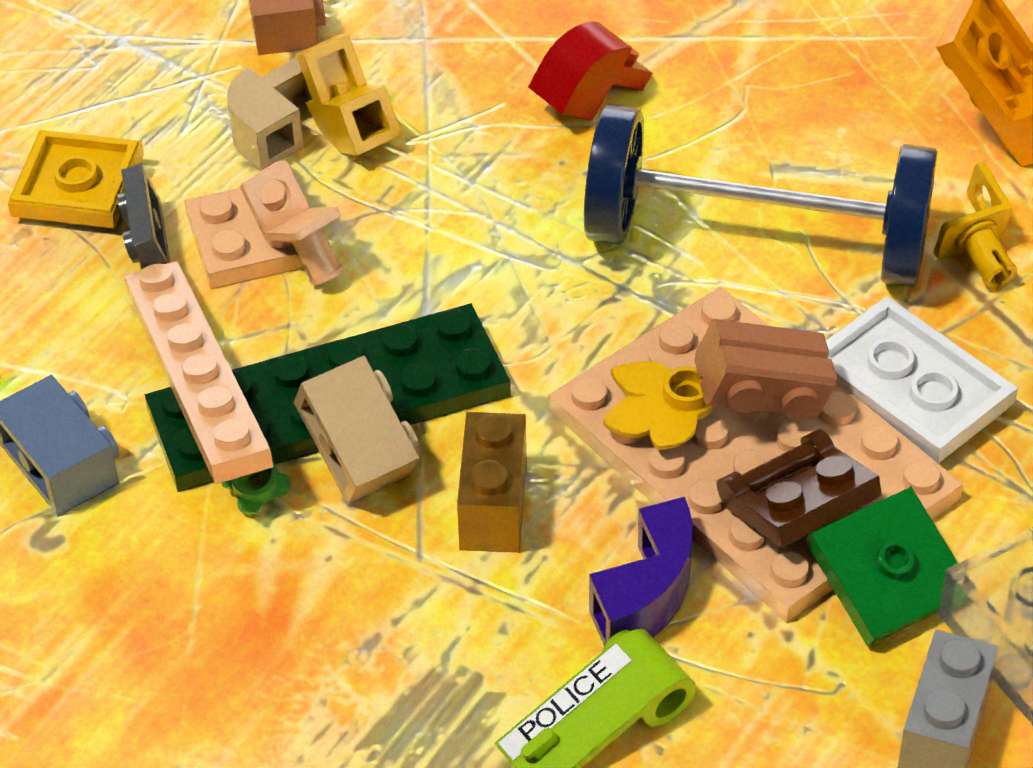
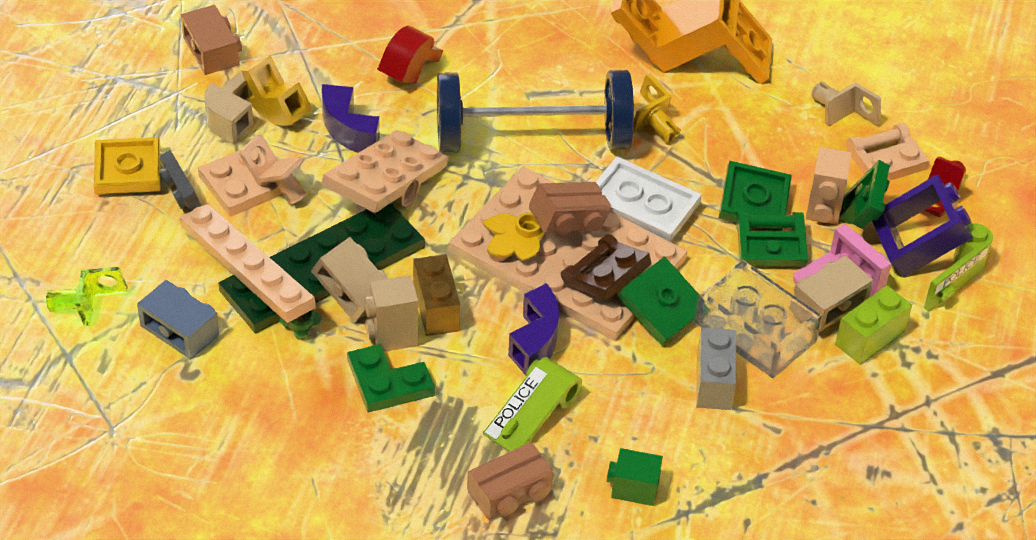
camera: 20 degrees left, 0 degrees up
none -> dark purple brick [321,84,380,153]
none -> light nougat plate [321,130,449,213]
none -> green plate [347,344,435,413]
none -> tan brick [365,275,418,352]

